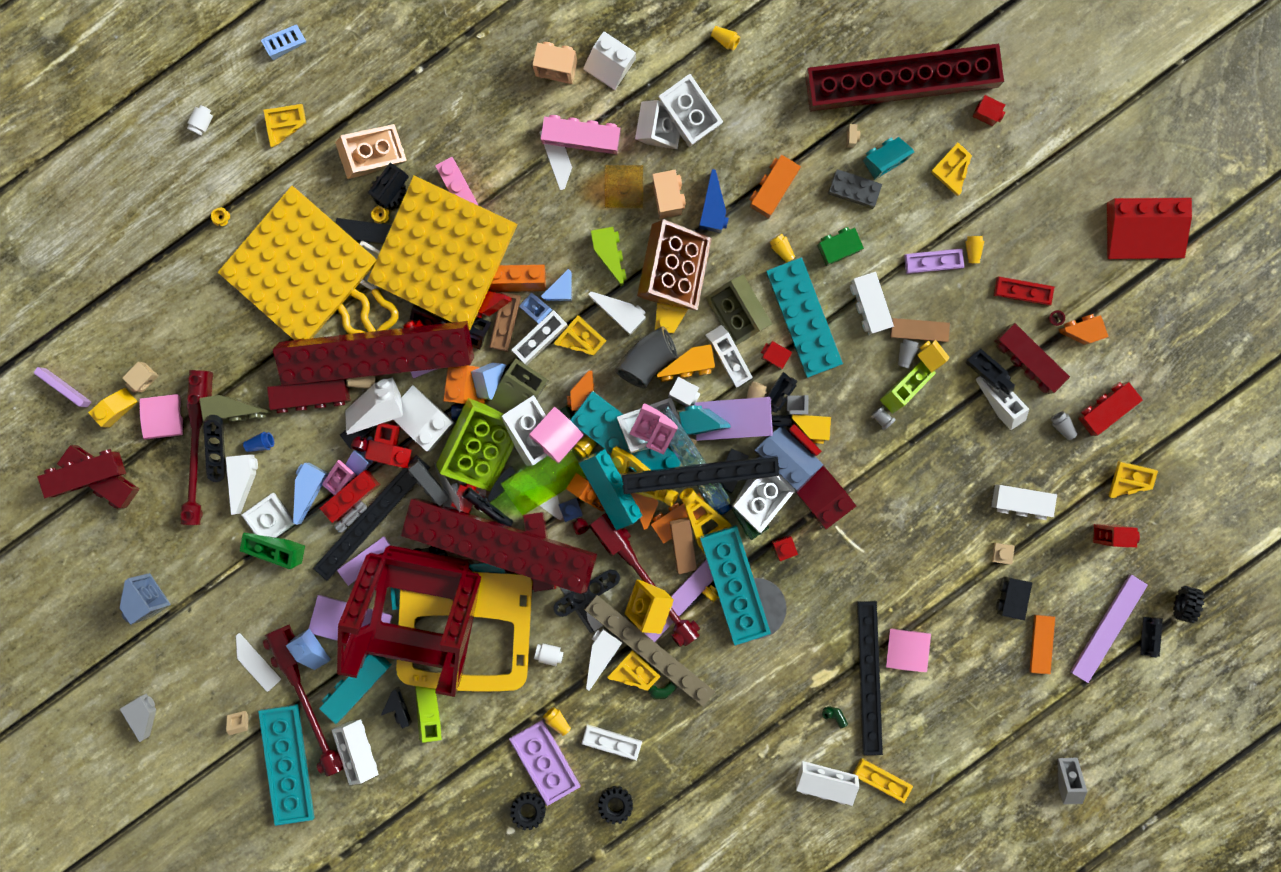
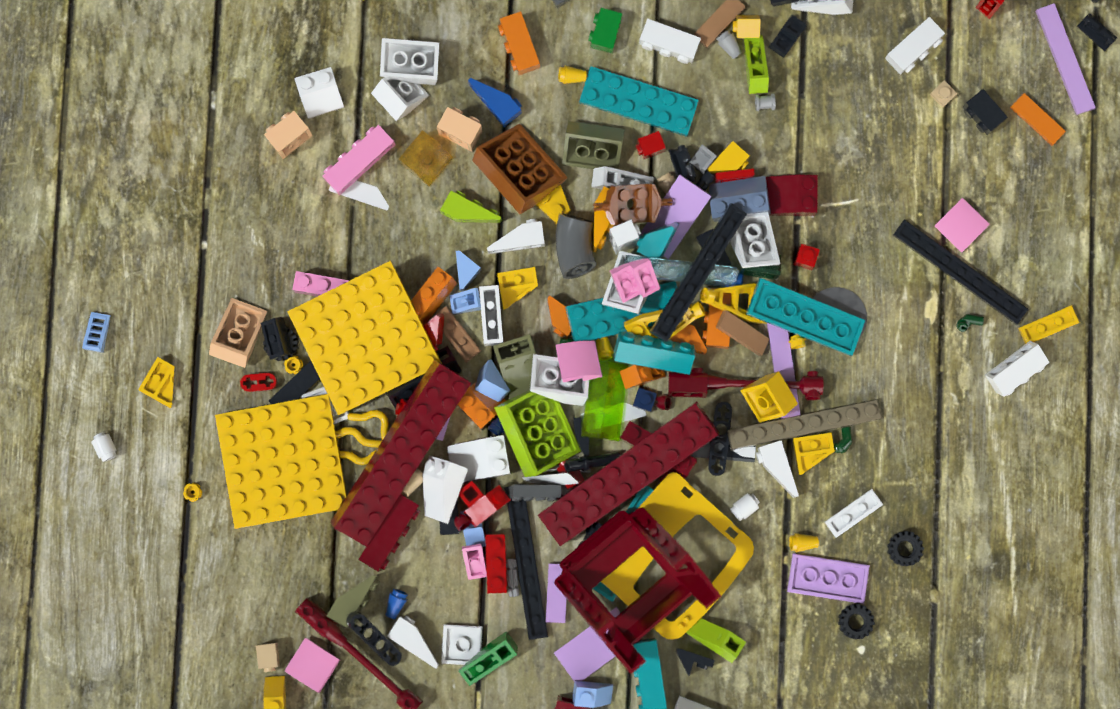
camera: 50 degrees left, 5 degrees down
light blue slope [293,463,329,525] -> none
none -> red beam [240,373,278,392]
none -> dark orange plate [593,184,673,226]
none -> black slope [769,15,807,58]

